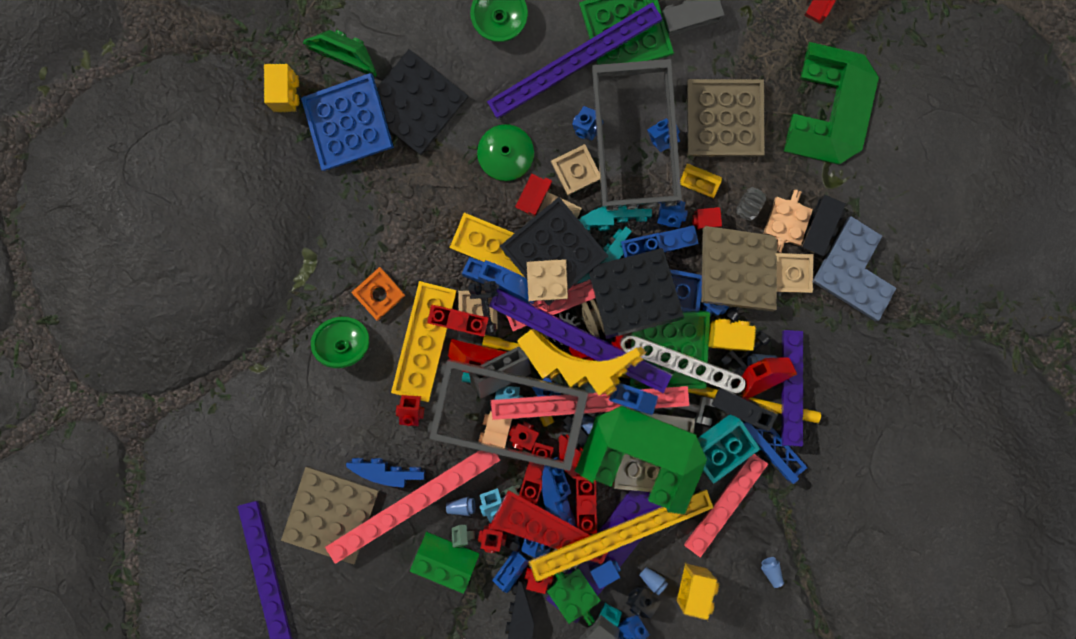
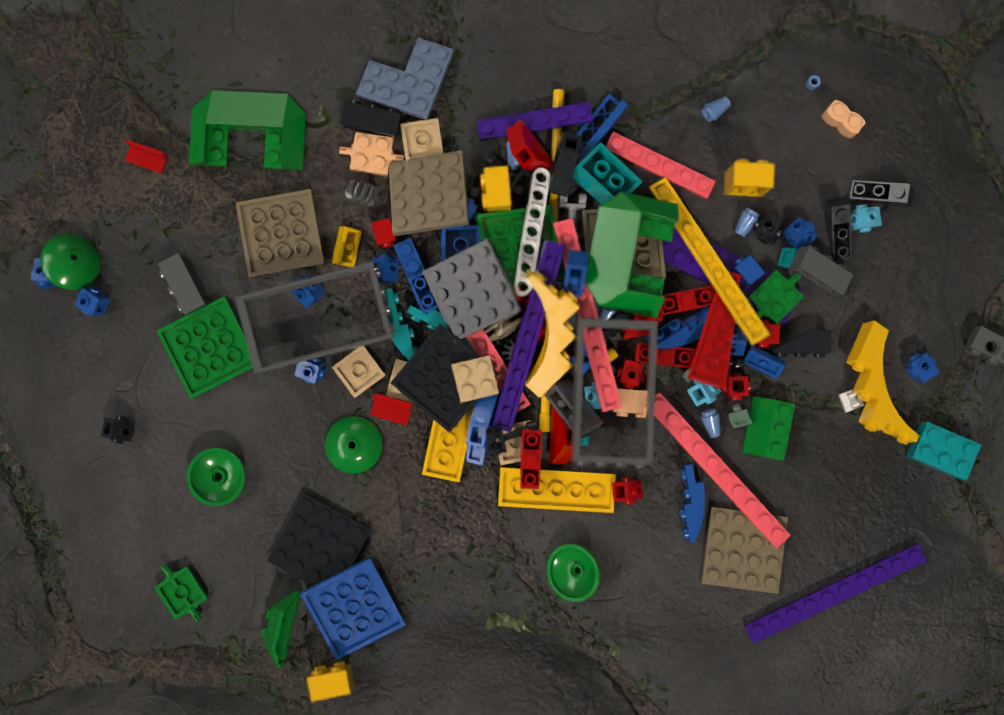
camera: 100 degrees left, 0 degrees up
orange piece [351,267,406,321] -> none
dark purple plate [487,2,662,119] -> none

